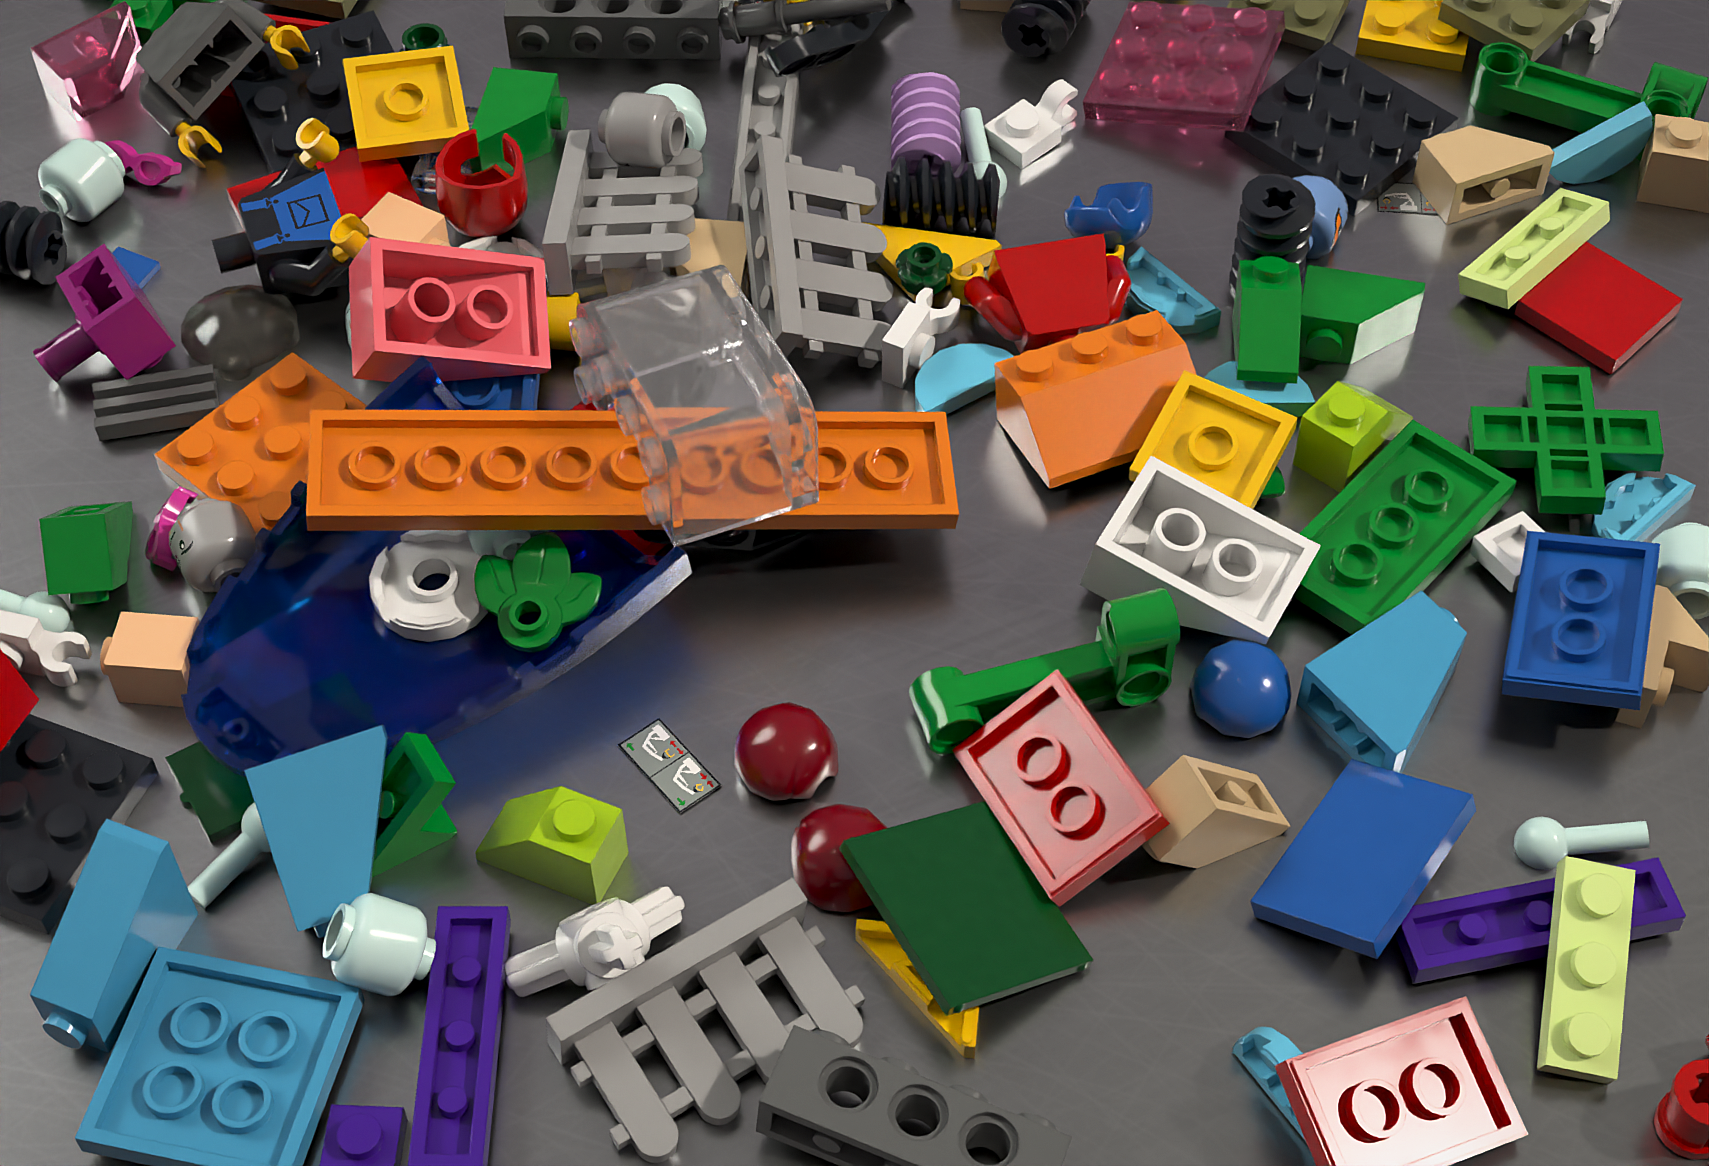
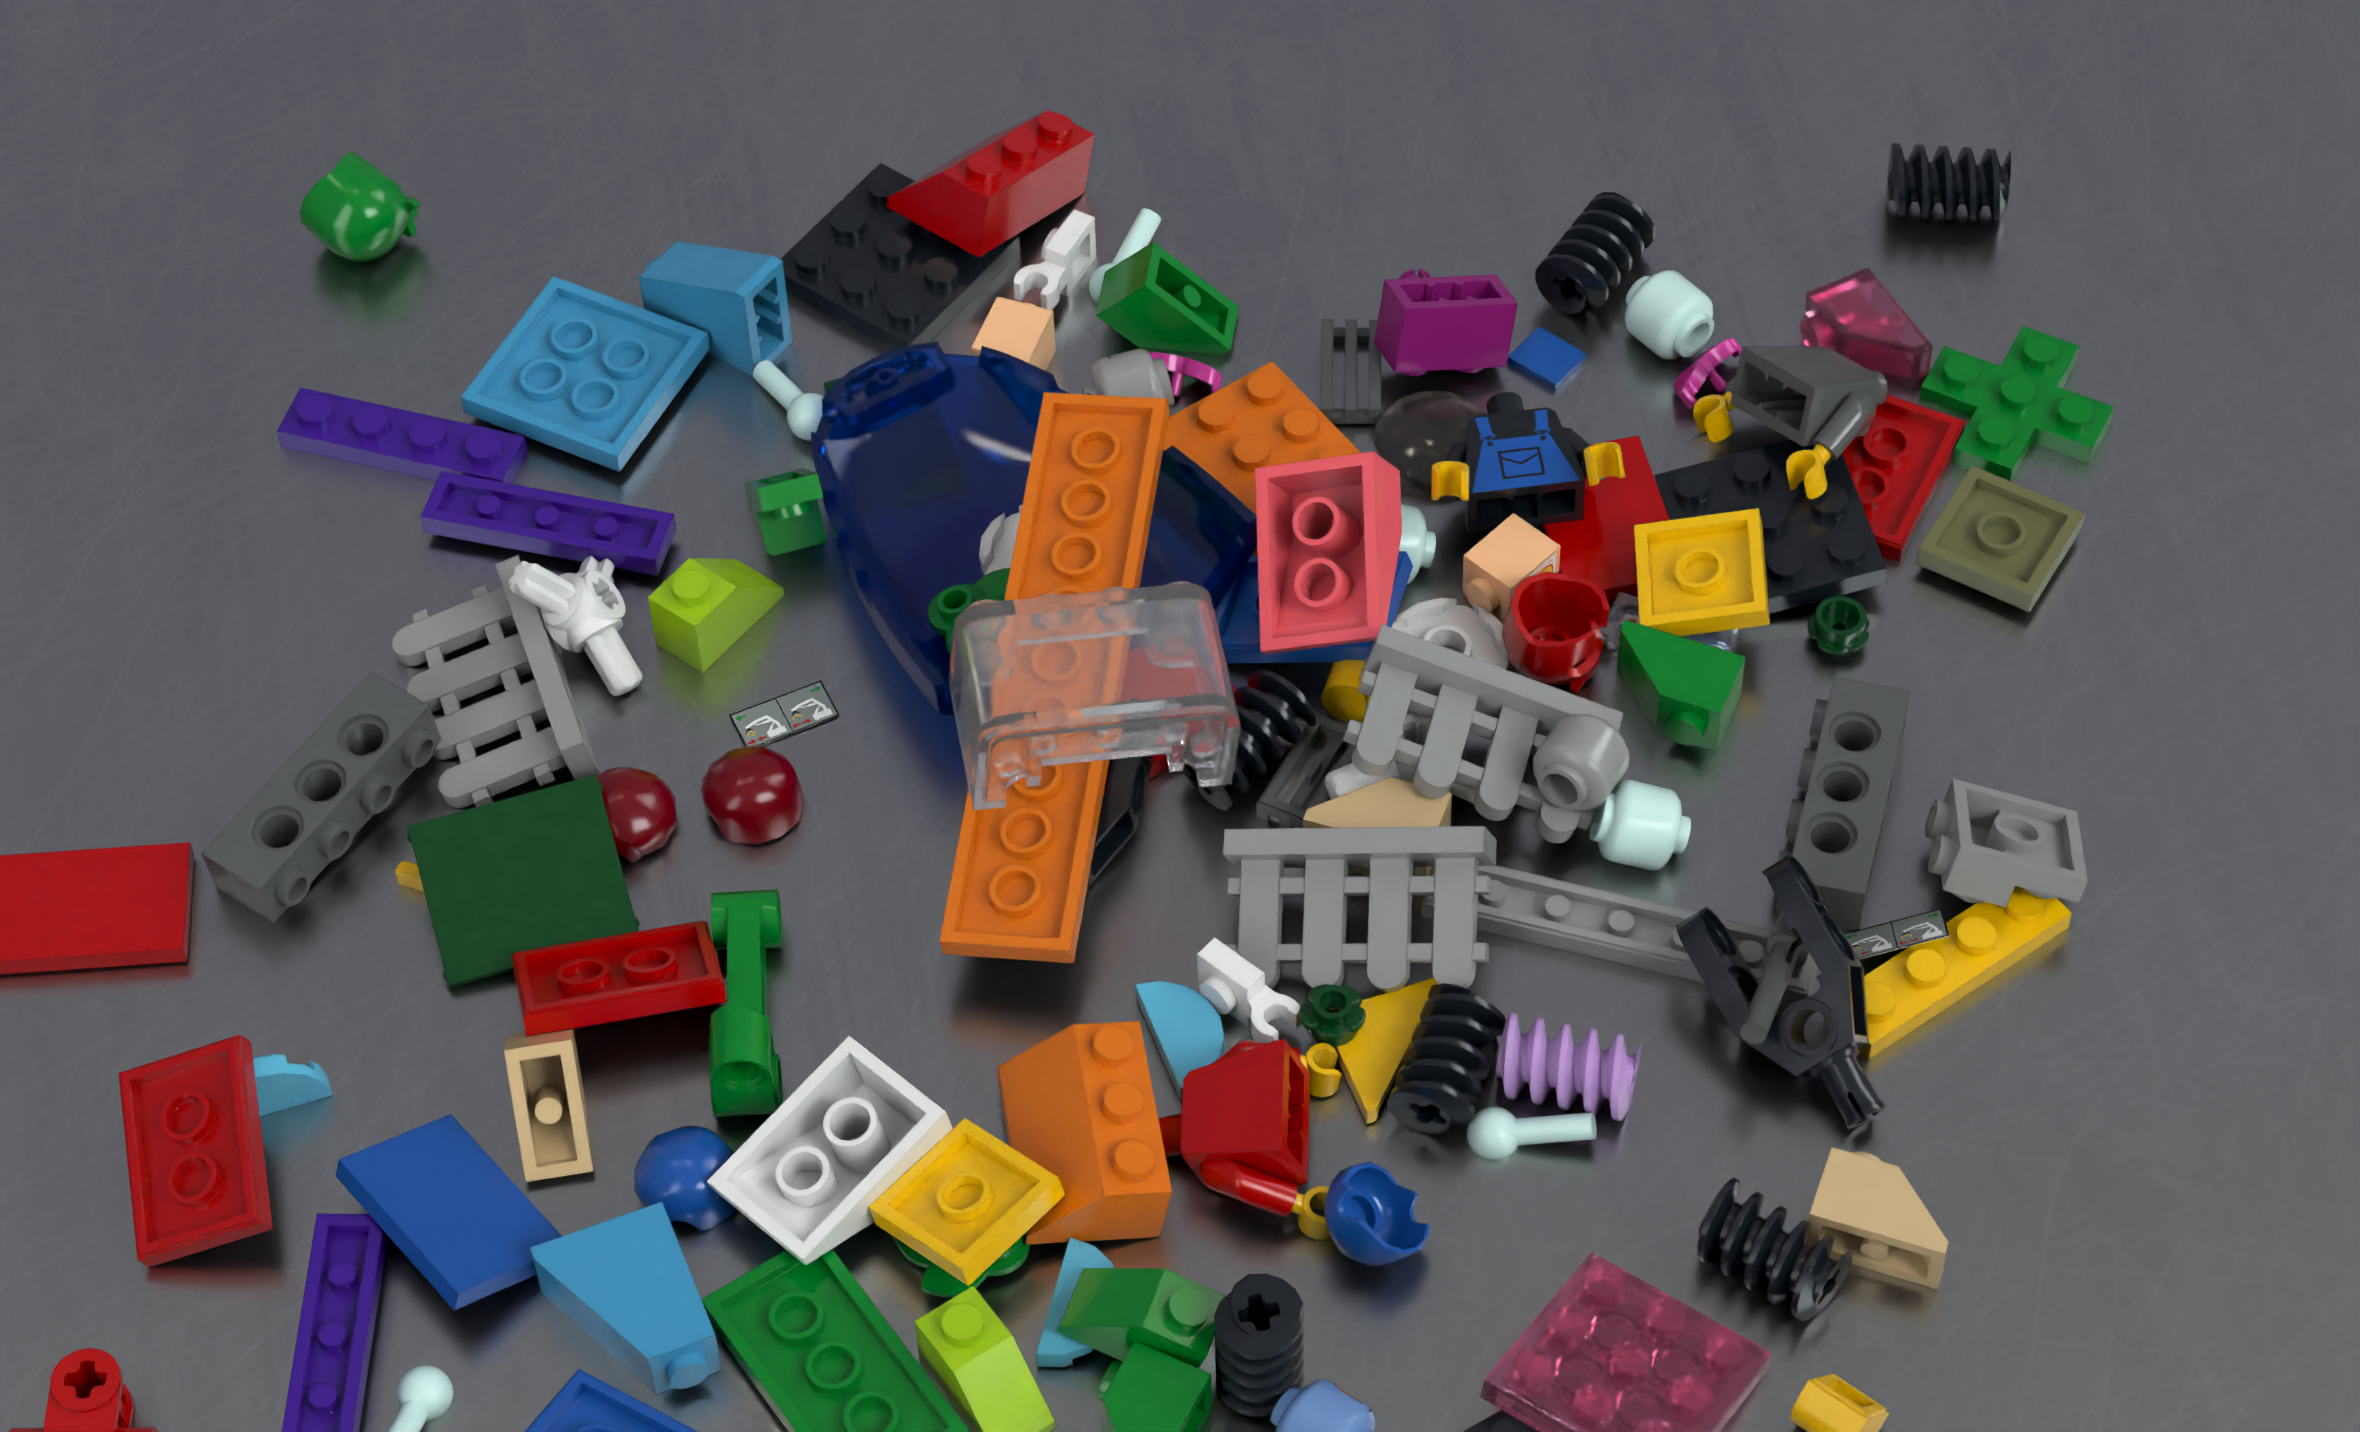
camera: 105 degrees right, 0 degrees up
dark azure slope [244,725,388,938] -> none
light aqua head [323,893,436,996] -> none
white plate [984,79,1078,169] -> none
medium azure tile [1125,246,1221,334] -> none
yellowish green plate [1537,856,1636,1084] -> none

